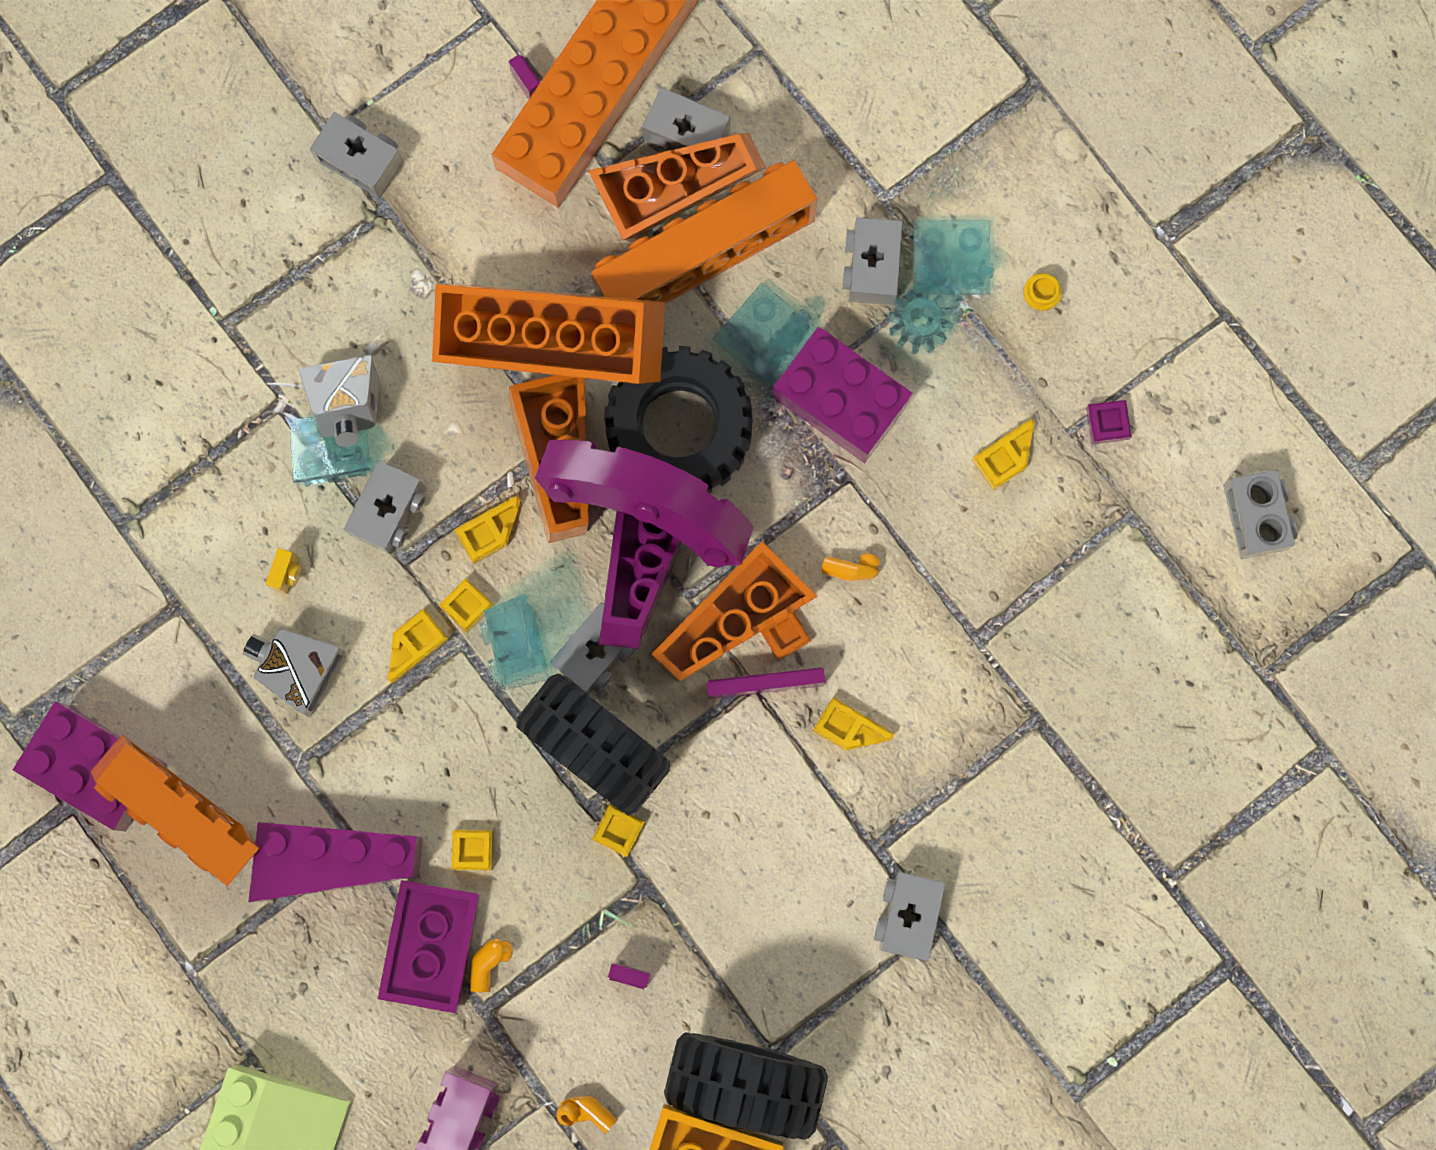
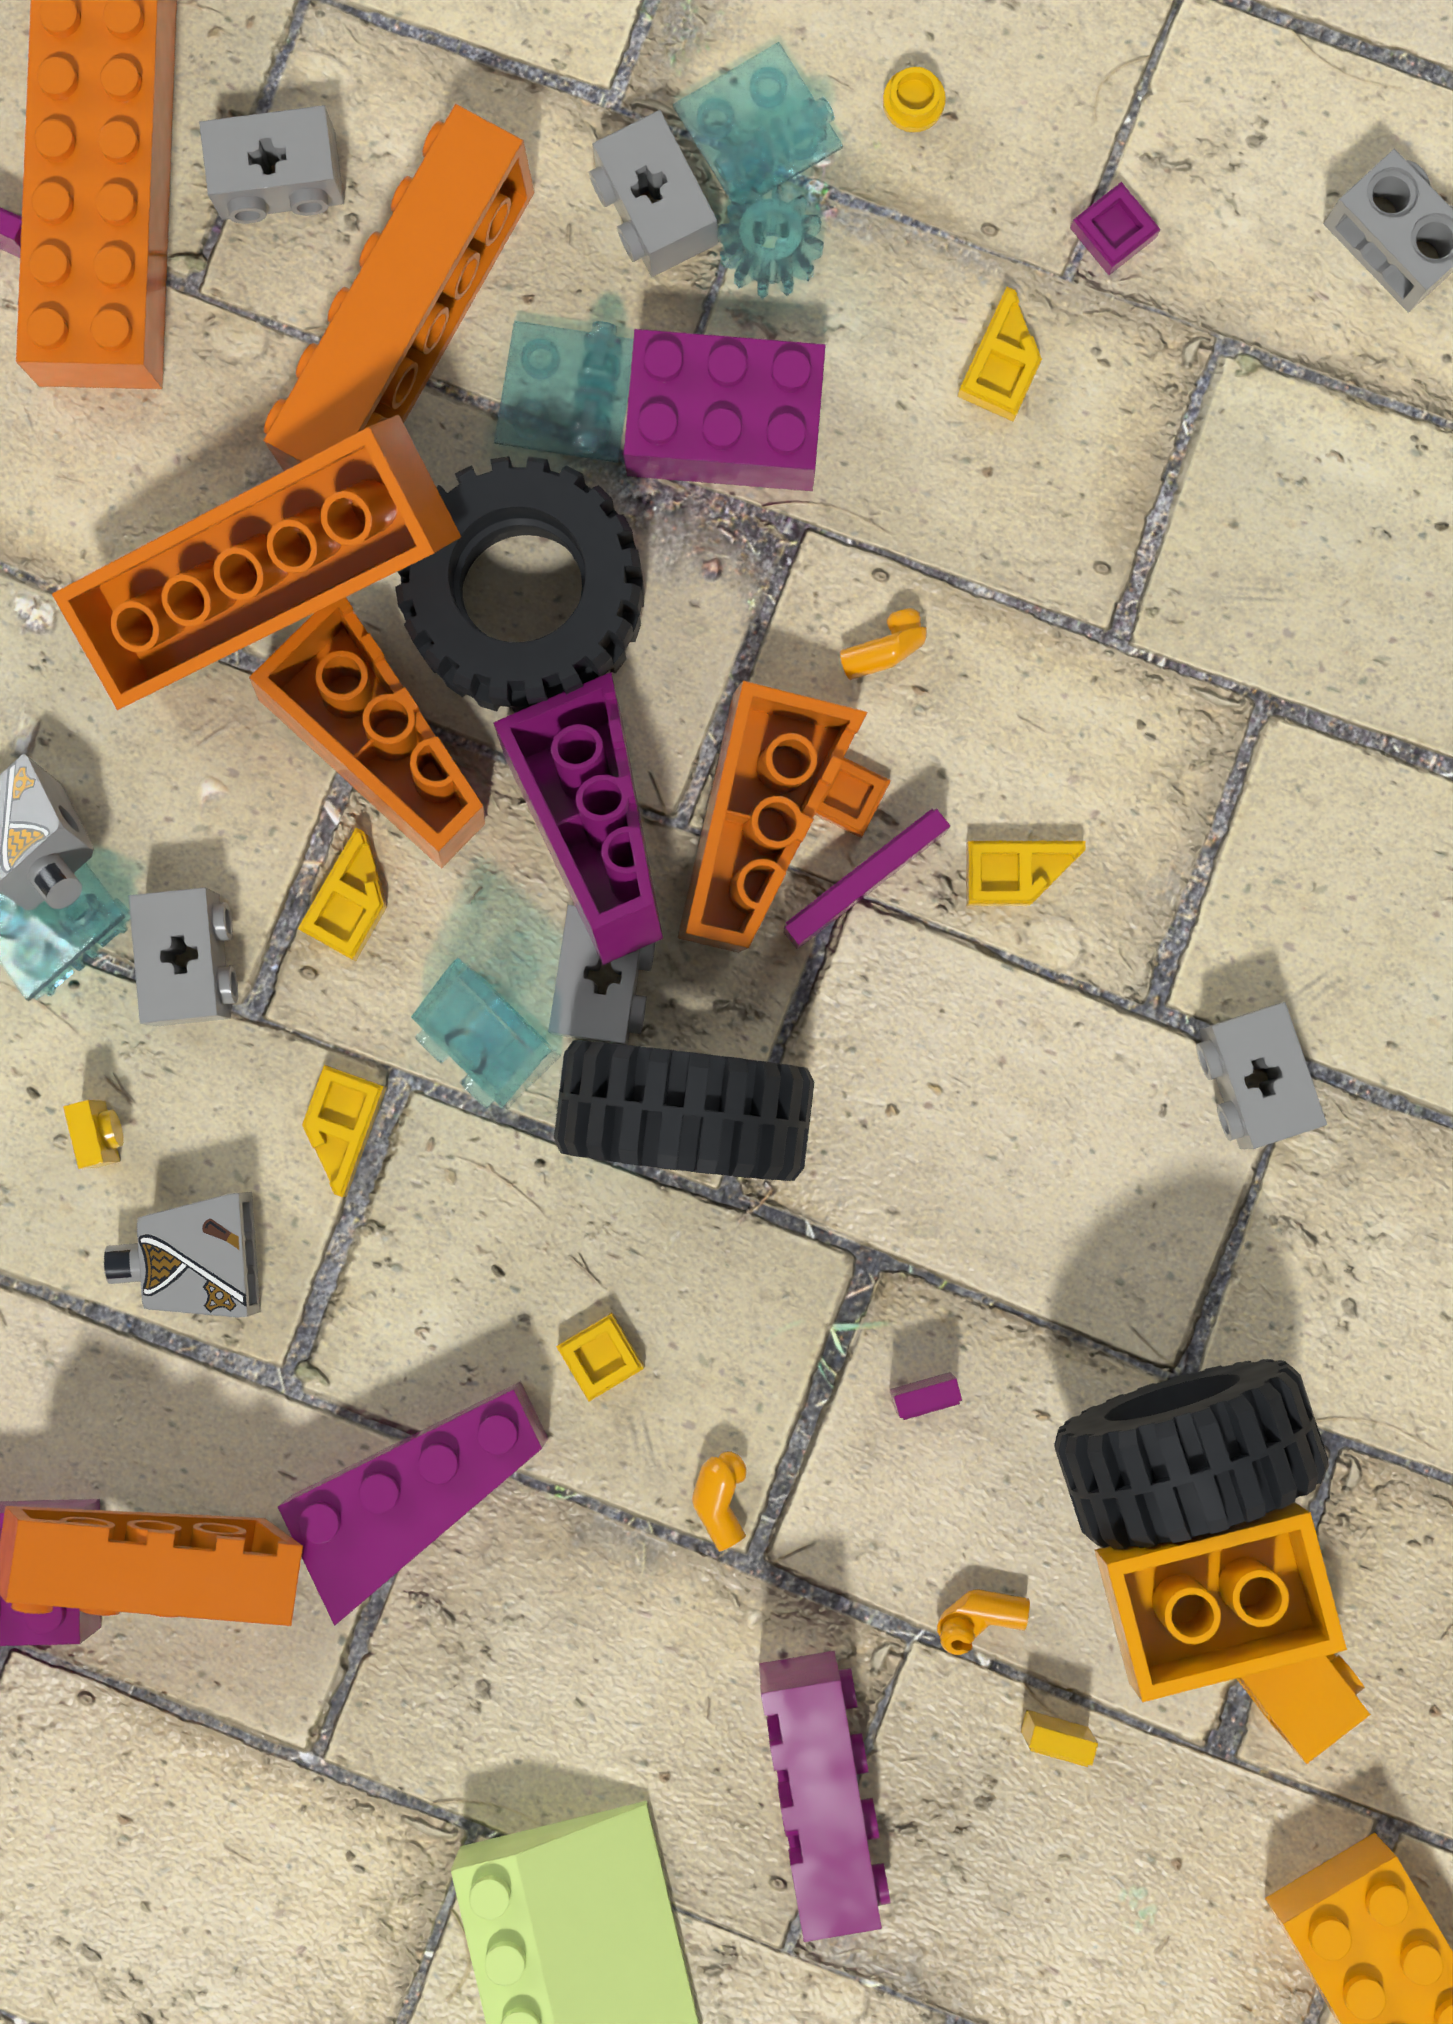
camera: 30 degrees left, 5 degrees up
magenta plate [377,880,480,1013] -> none
yellow tile [438,578,494,634] -> none
magenta brick [535,440,754,568] -> none
orange wedge [588,133,766,240] -> none
yellow tile [592,804,645,858] -> none

